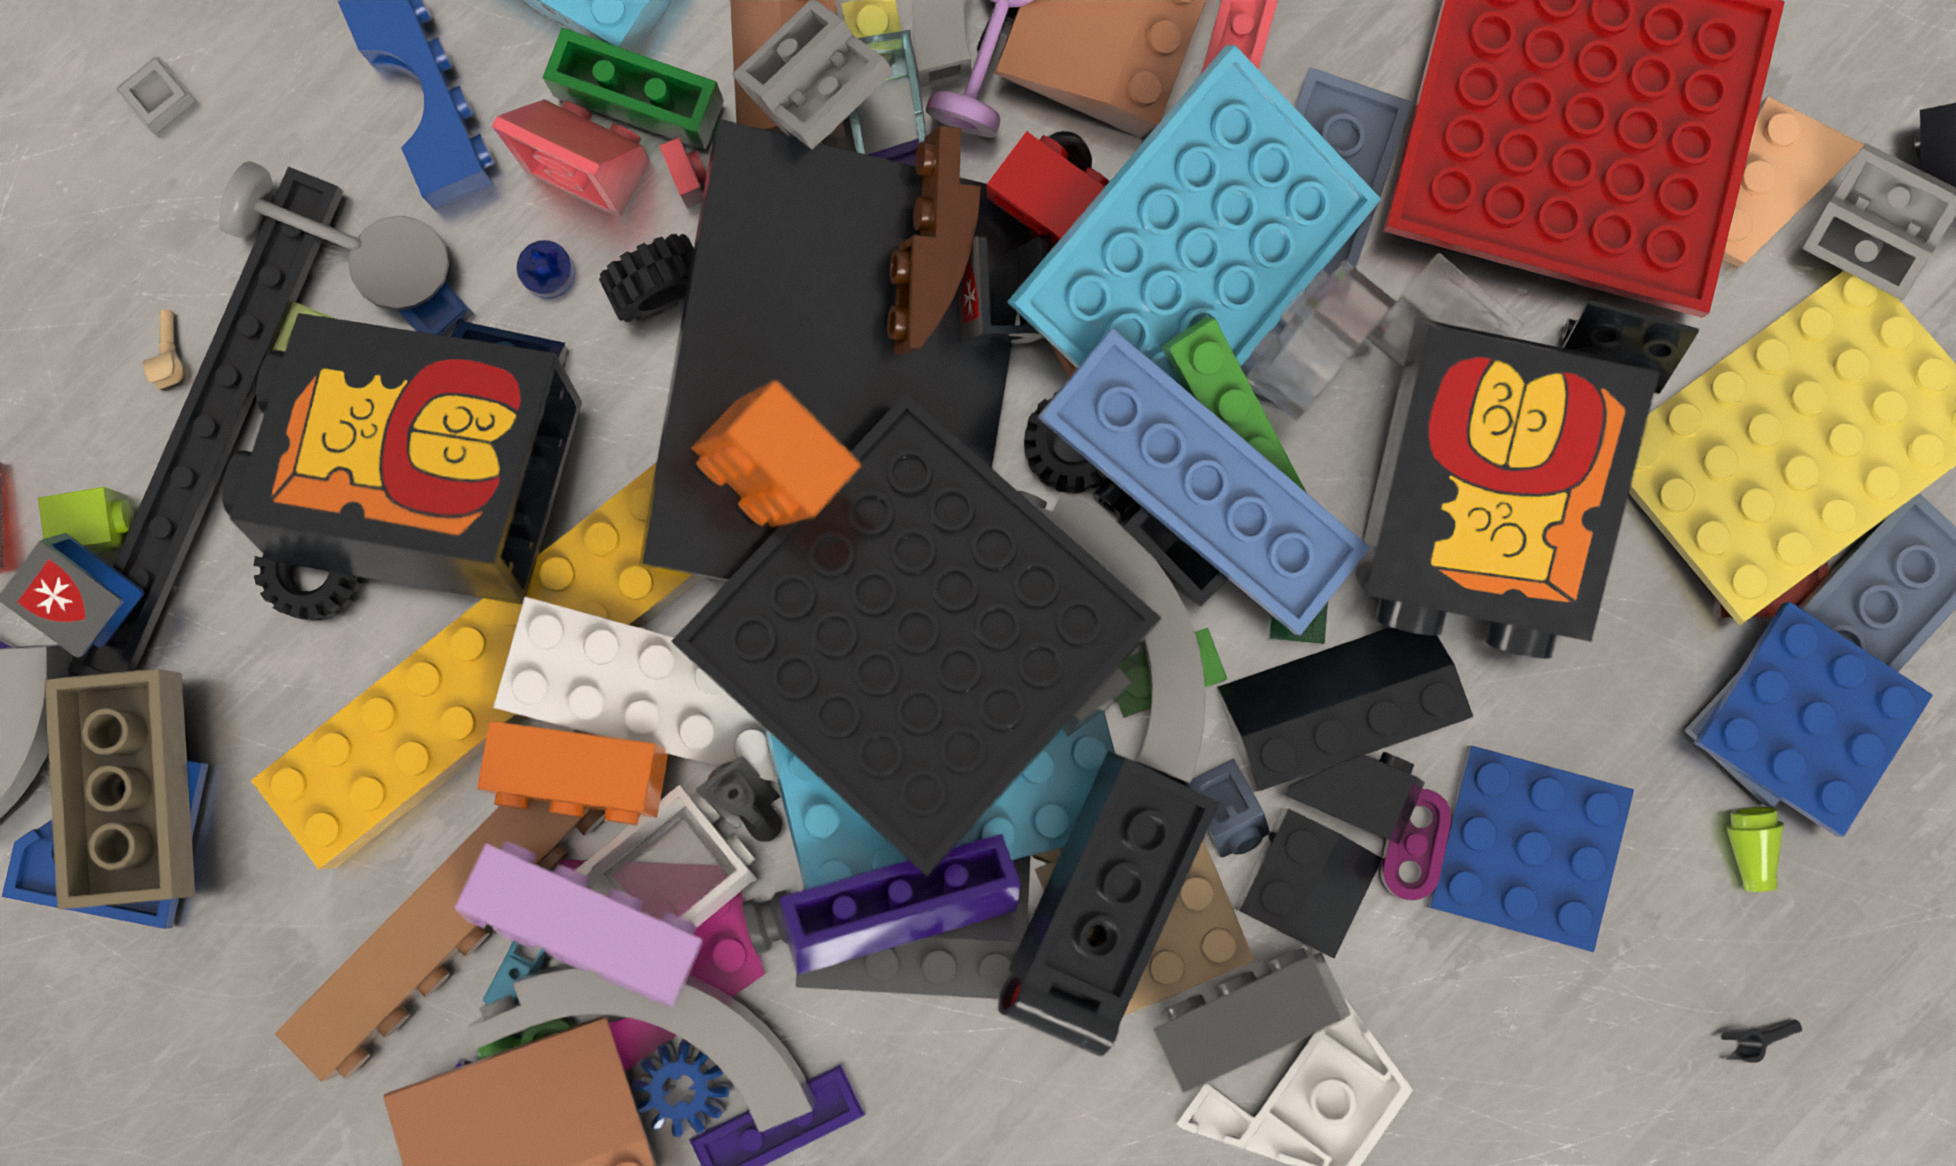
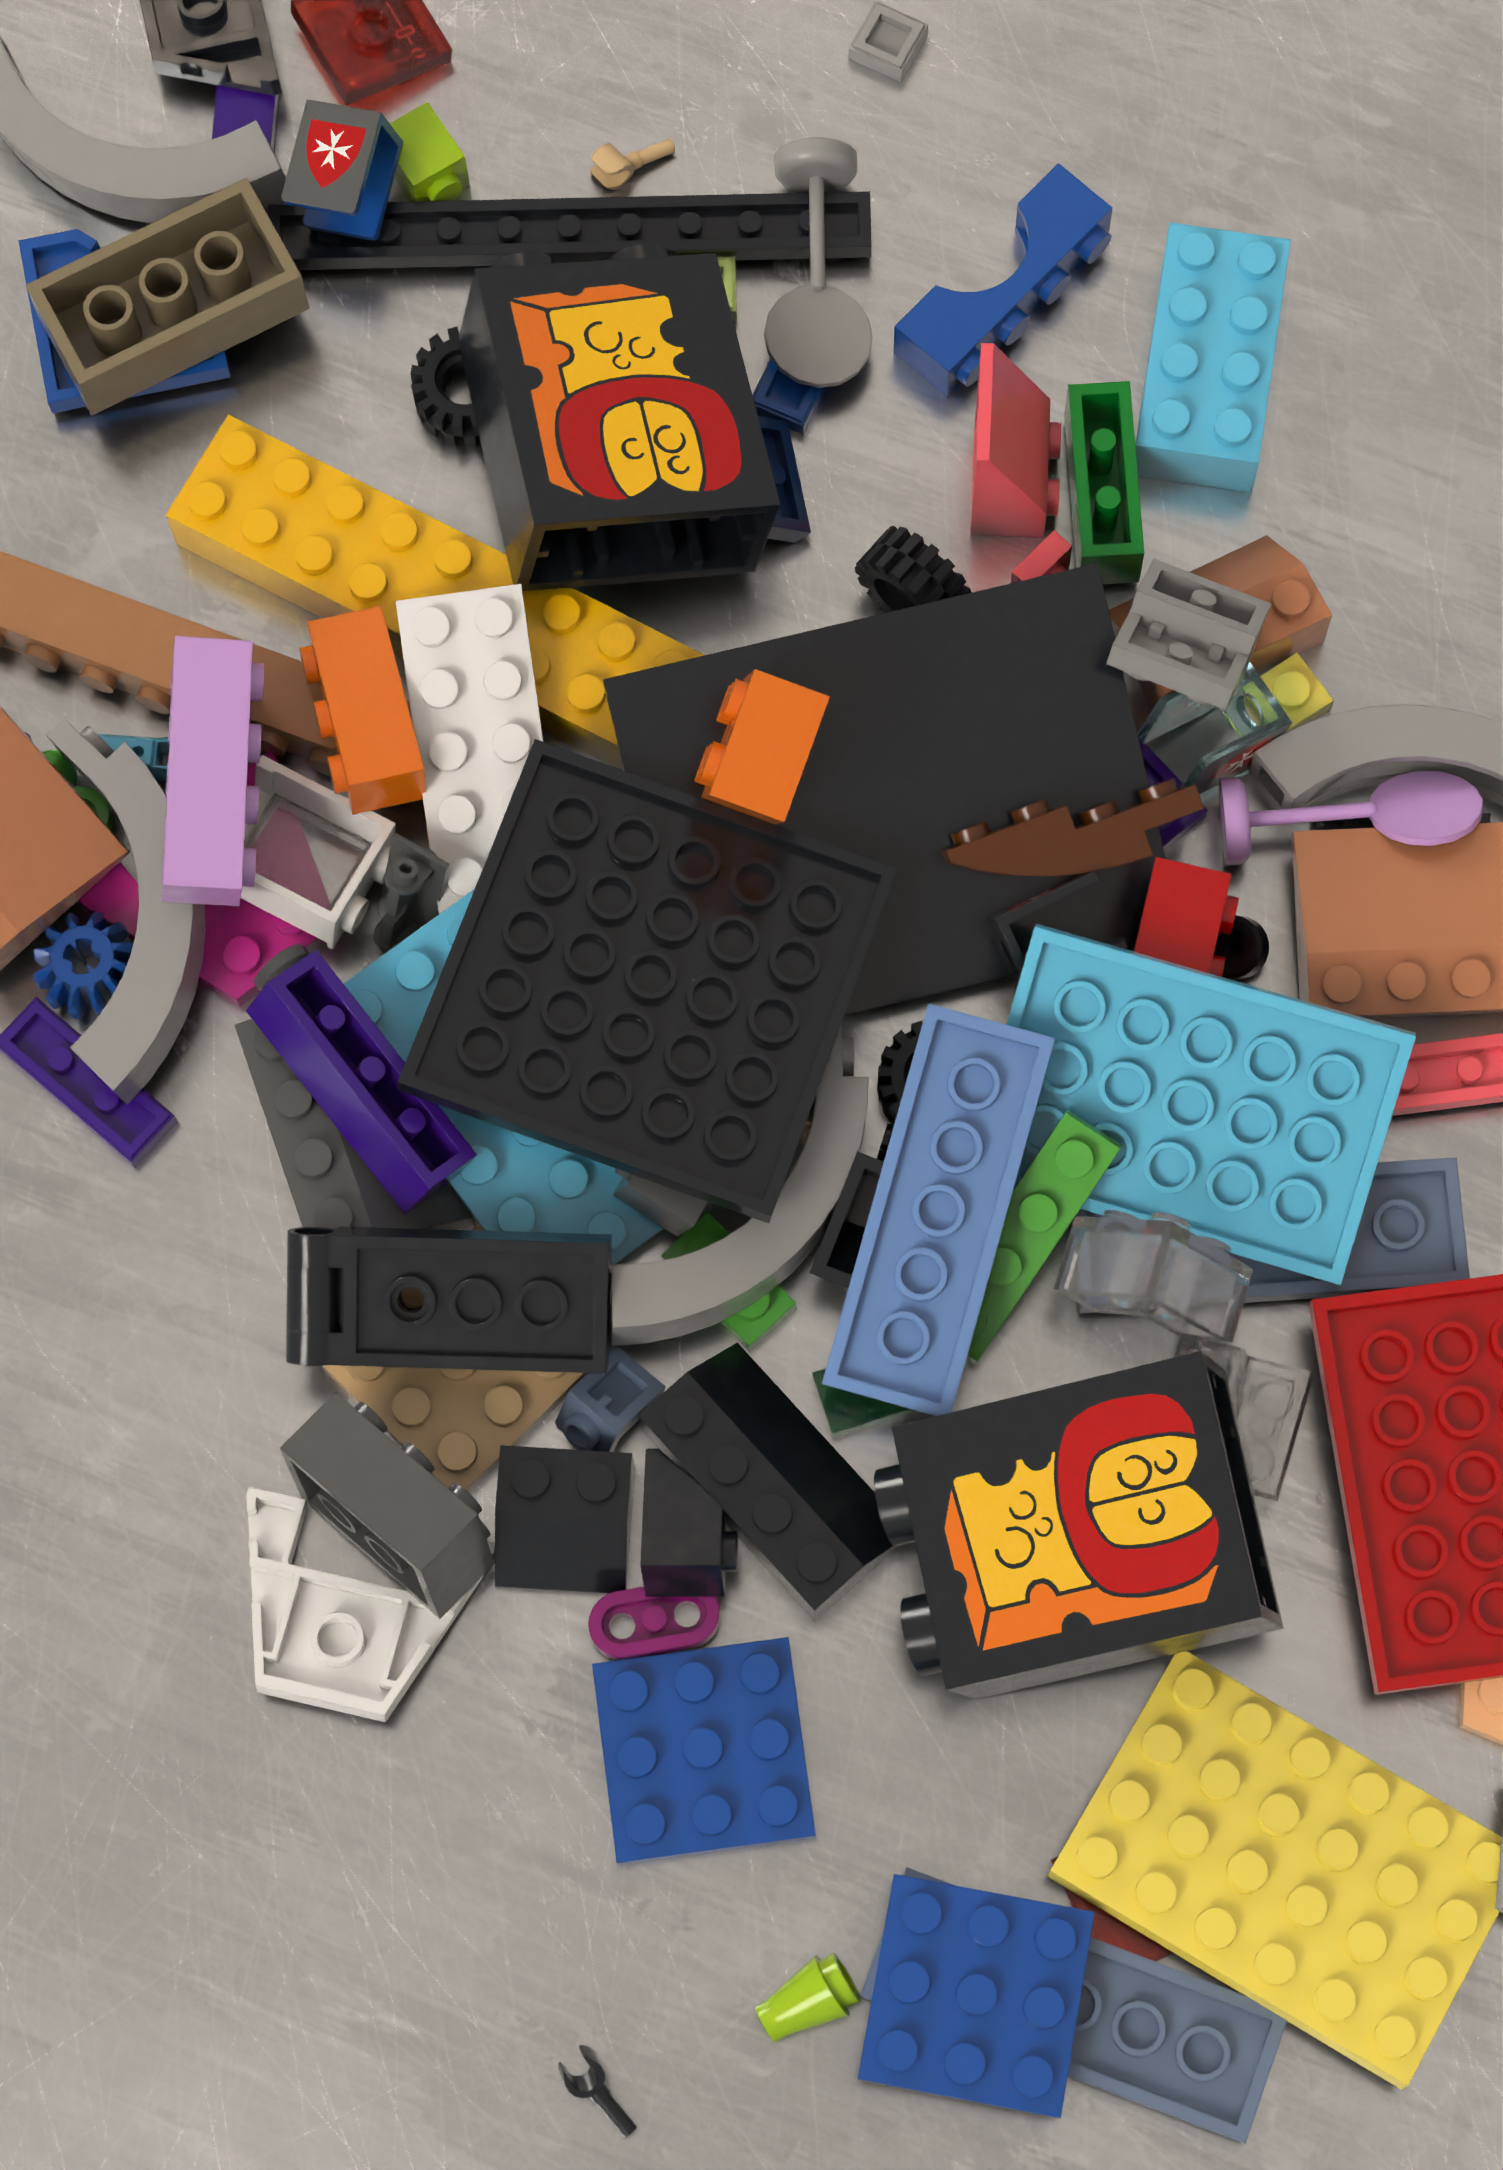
camera: 65 degrees right, 10 degrees down
clear blue tile [517,240,574,298] -> none
black hinge [1562,300,1699,394] -> none

